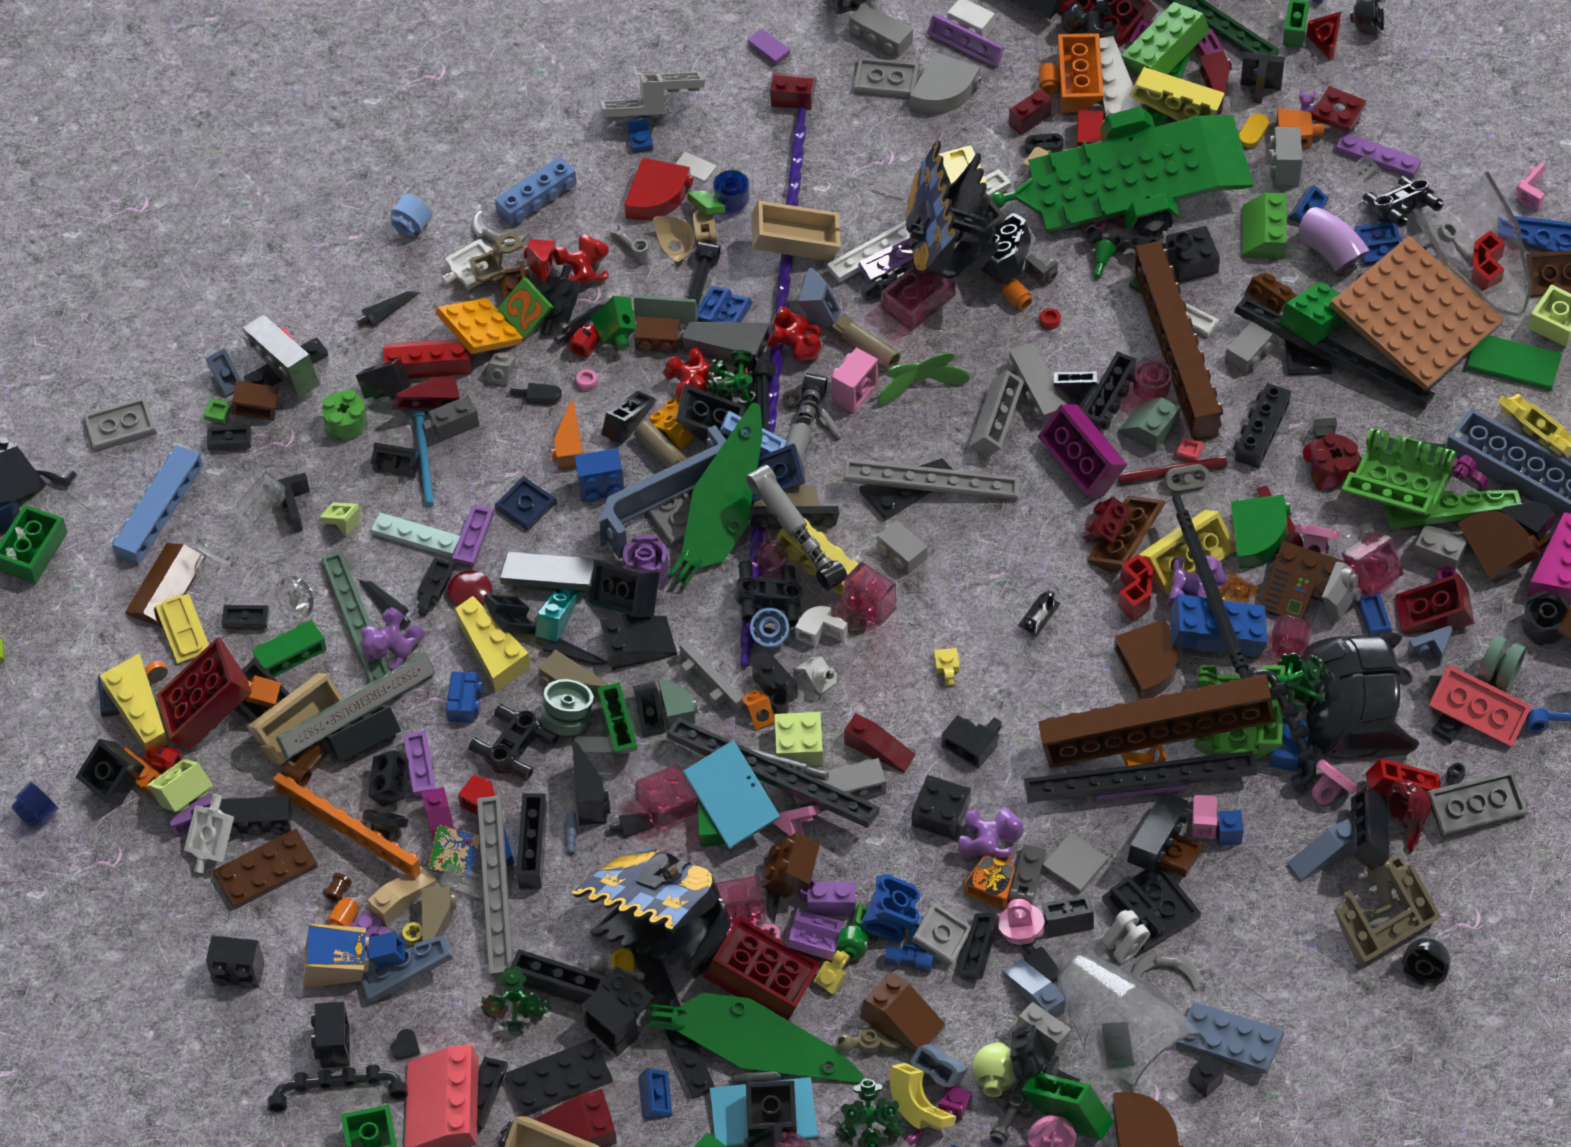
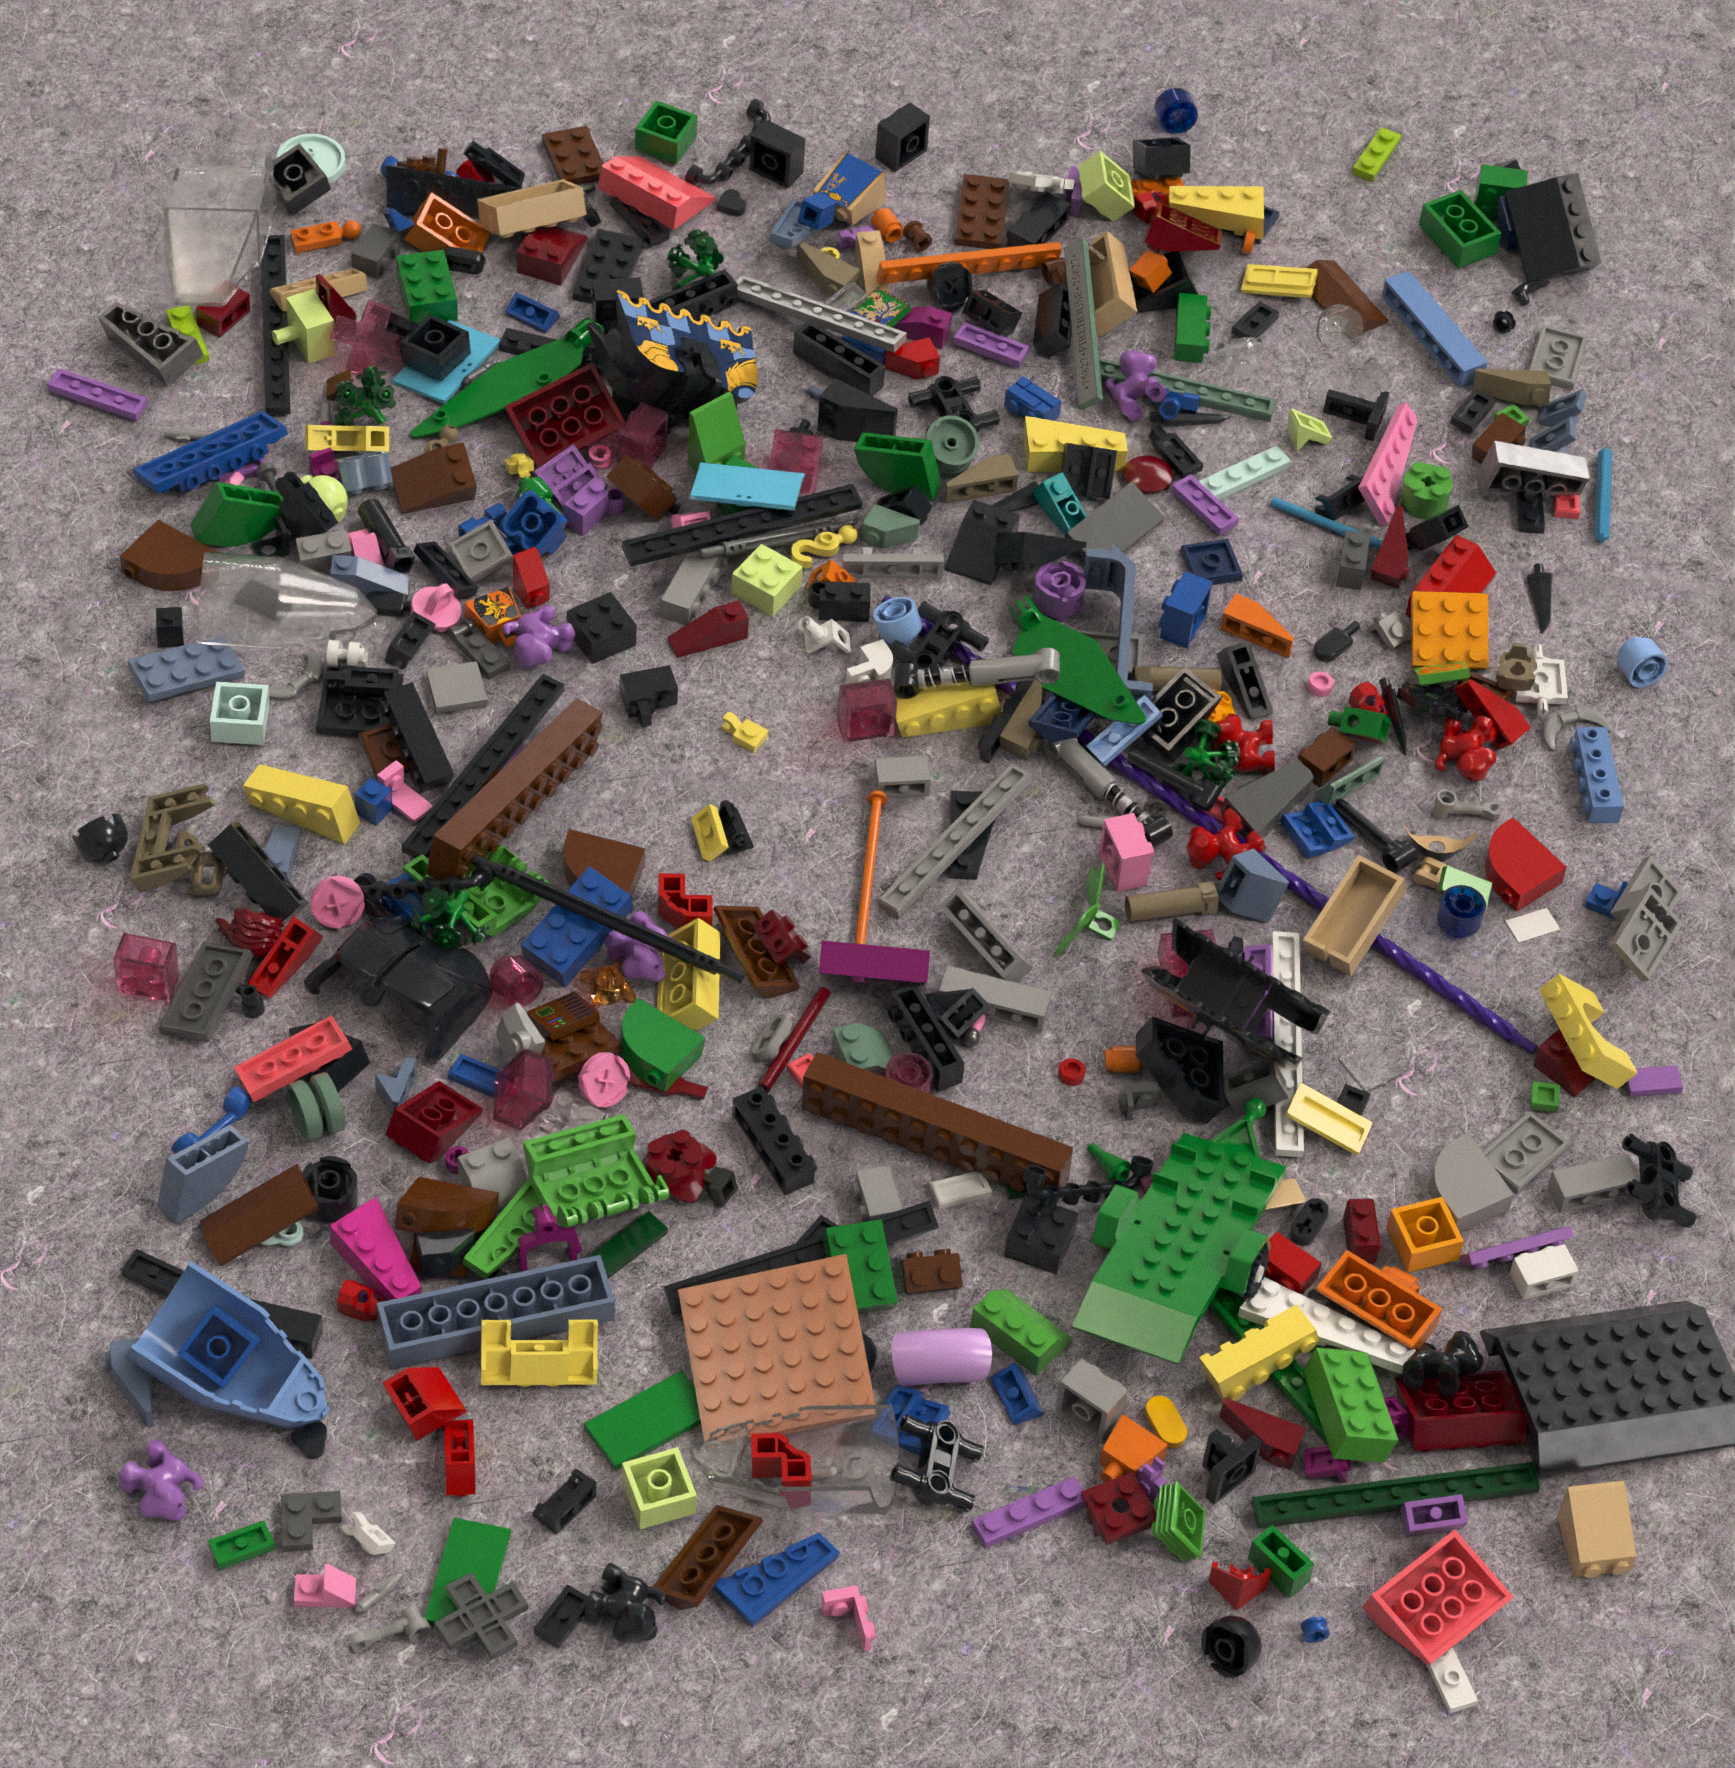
camera: 120 degrees right, 5 degrees down
none -> clear pink brick [113,933,179,1002]
none -> light aqua brick [210,682,270,745]
none -> light yellow wedge [243,764,360,845]
none -> bright pink slope [347,528,384,566]
none -> black piece [357,499,415,573]
none -> red slope [513,547,550,609]
none -> bright green slope [687,392,745,473]
none -> light yellow plate [691,804,729,862]
none -> light yellow piece [791,525,857,568]
none -> orange bar [855,790,887,944]
none -> blue bar [1149,388,1201,419]
none -> bright green brick [1152,1481,1206,1562]
none -> bright pink wing [1358,402,1417,526]
none -> light orange brick [1386,1197,1464,1273]
none -> dark tan slope [1473,369,1551,406]
none -> black plate [1493,311,1516,333]
none -> bright green plate [1530,1081,1560,1113]
none -> sand blue slope [1538,390,1587,427]
none -> light yellow arch [1539,974,1638,1089]
none -> dark azure axle [1594,447,1613,543]

